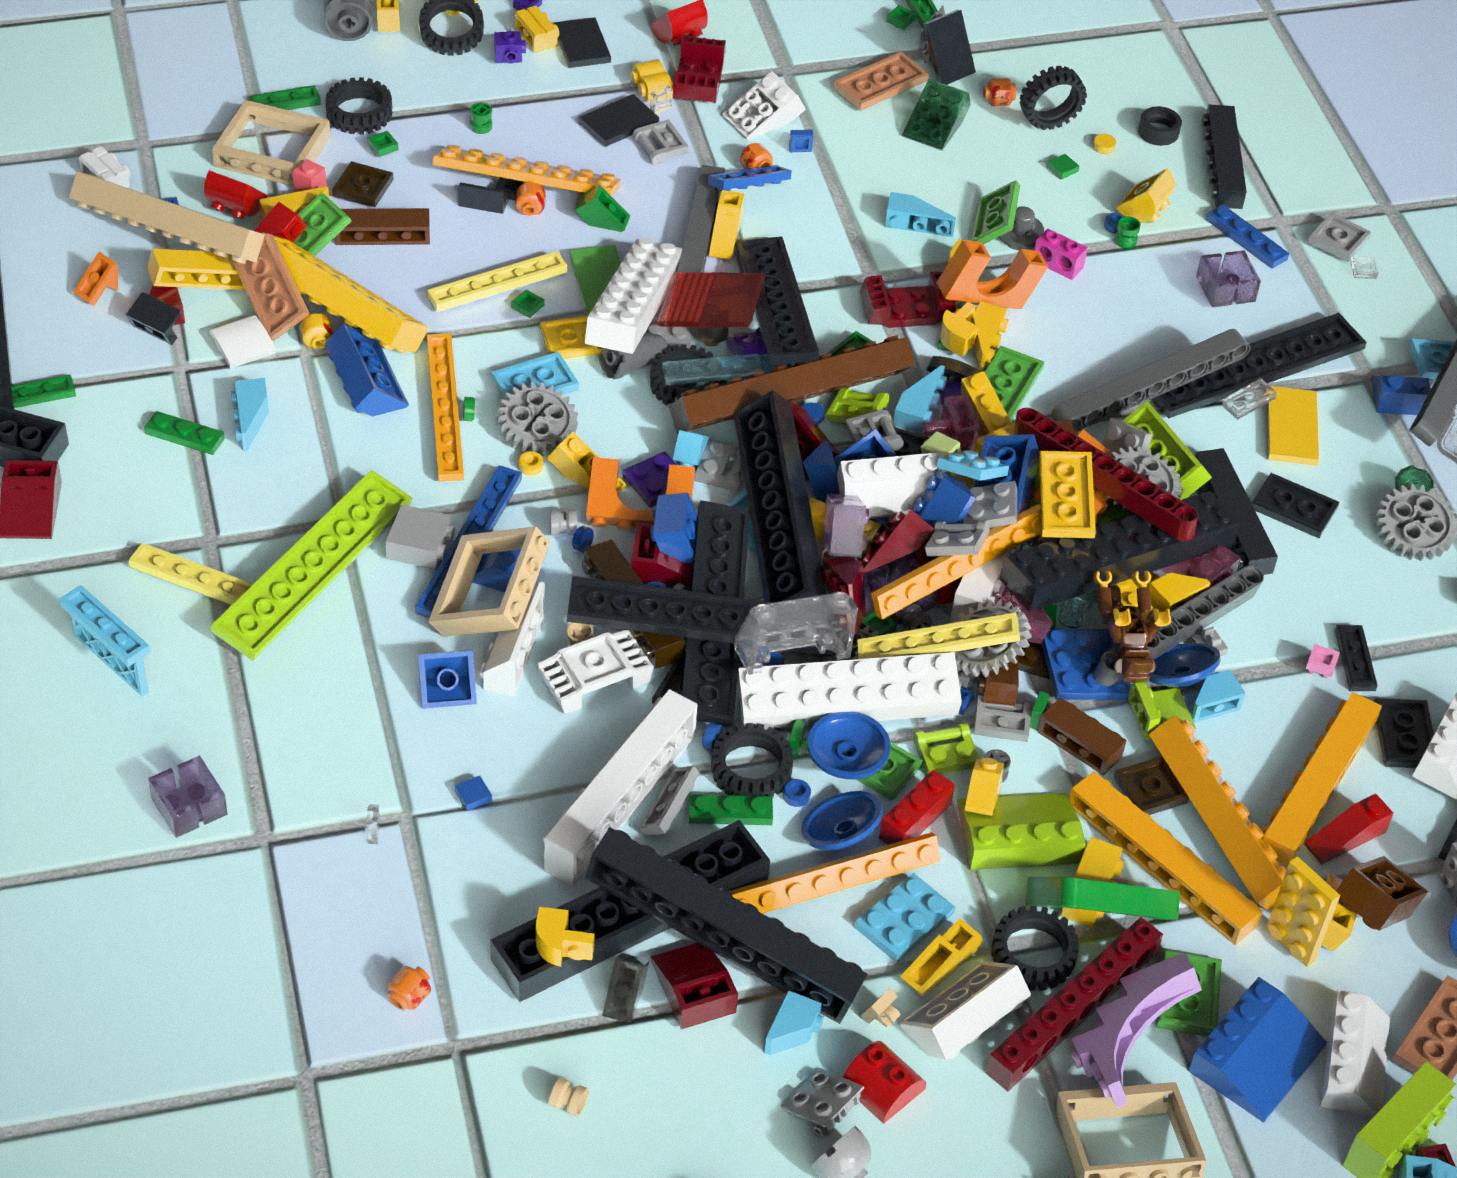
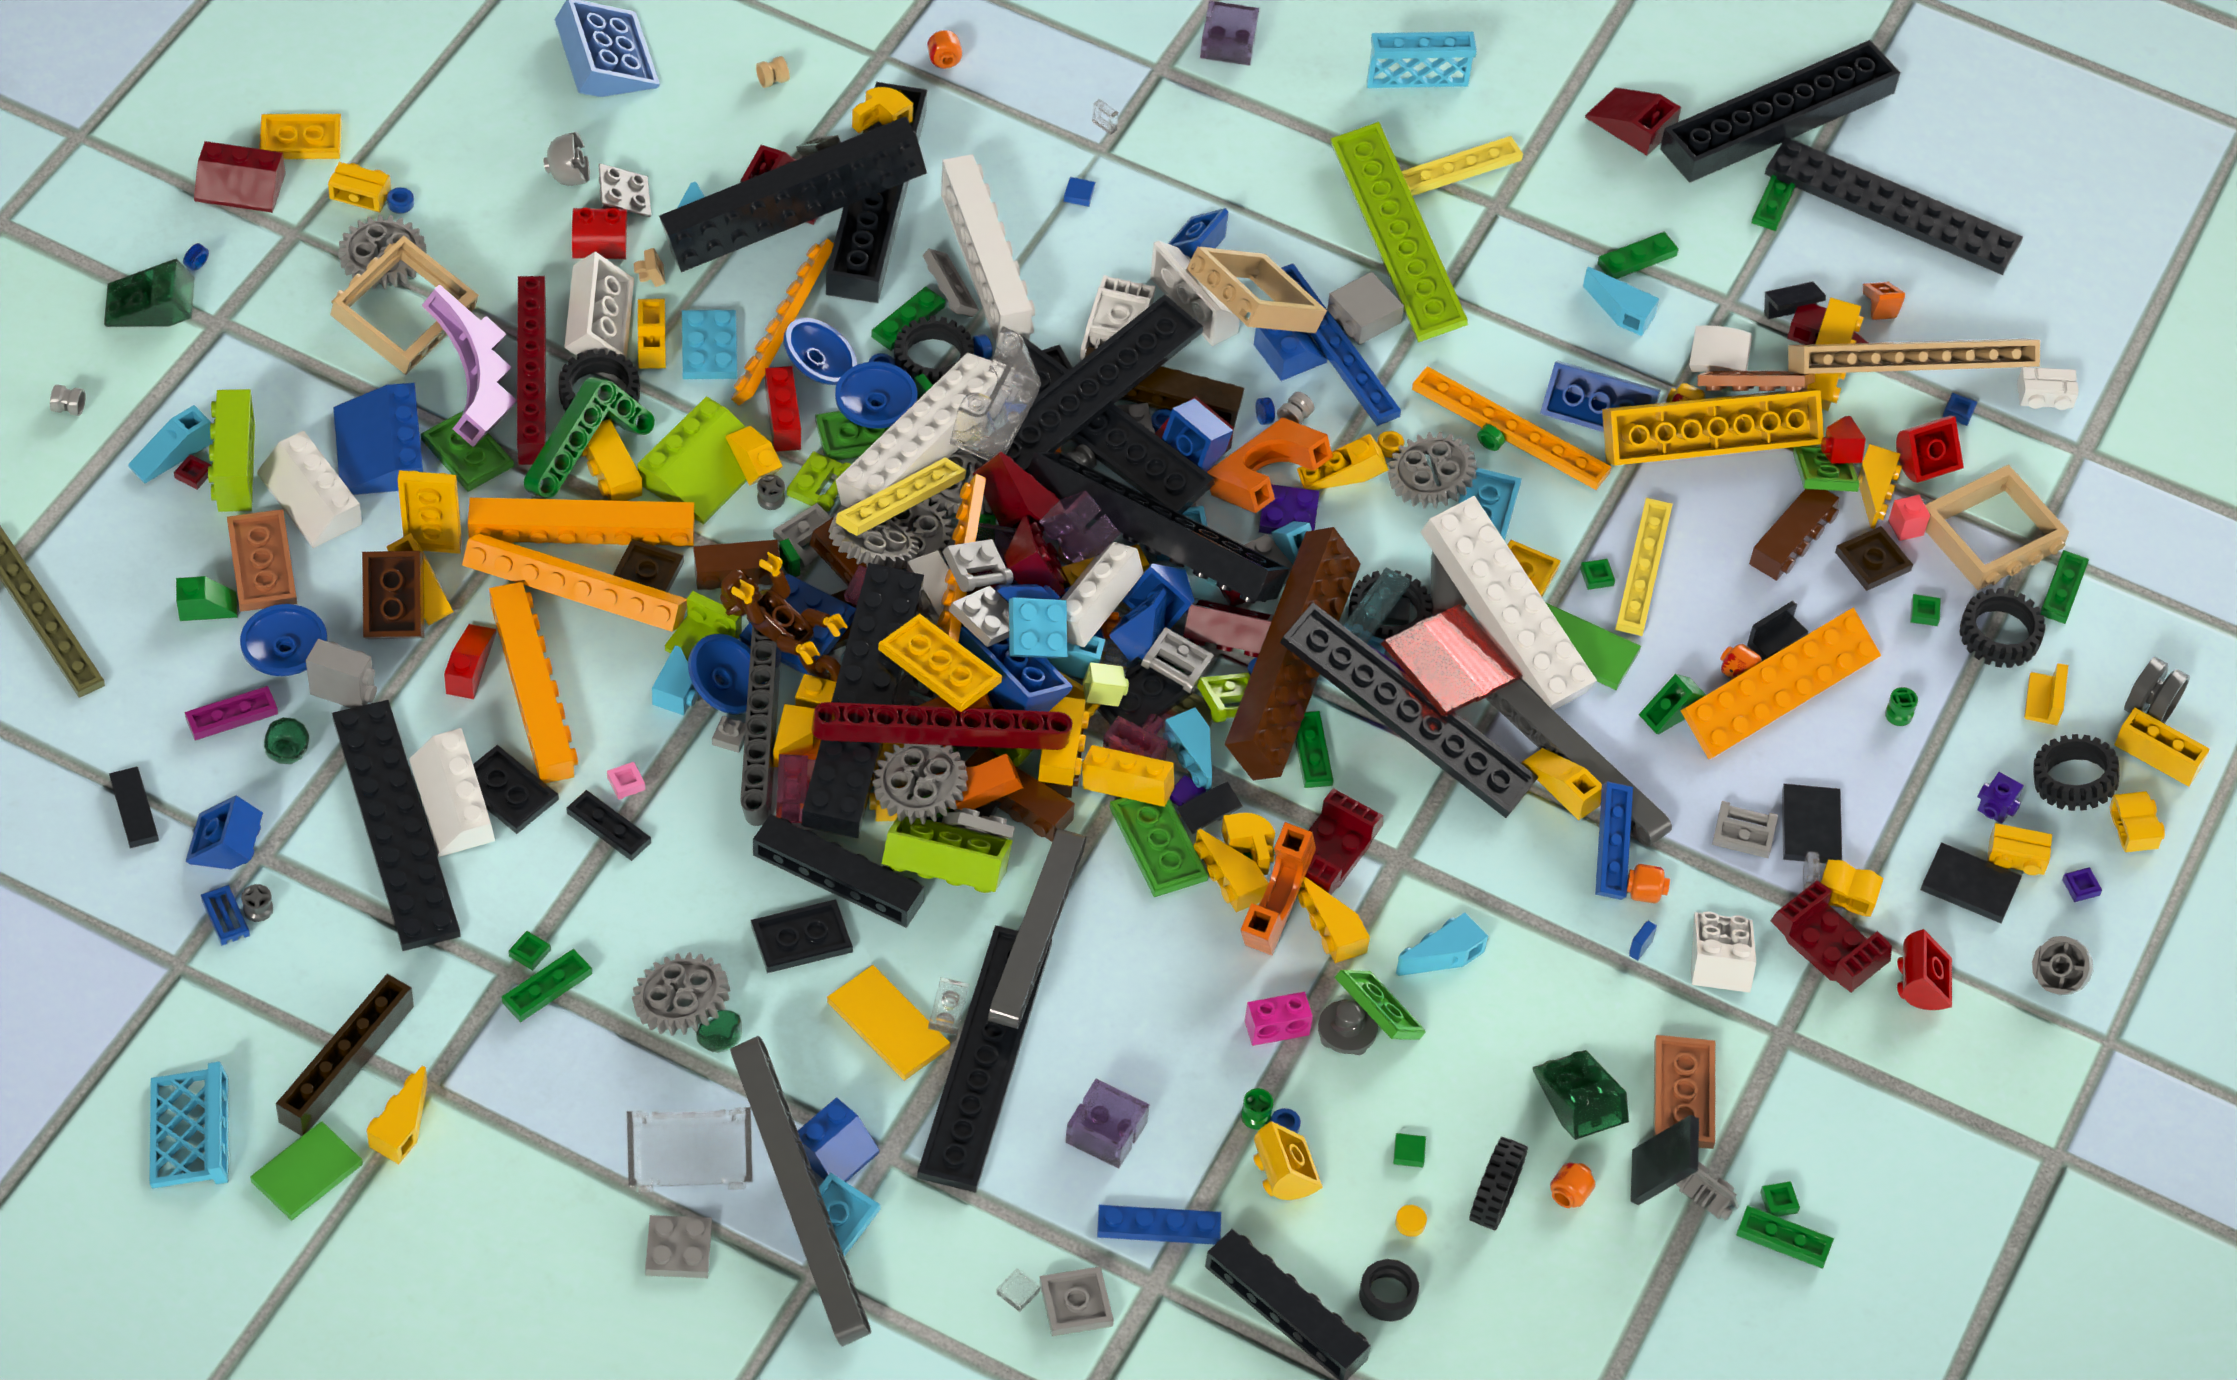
camera: 130 degrees right, 5 degrees up
none -> yellow panel [2024,663,2069,725]

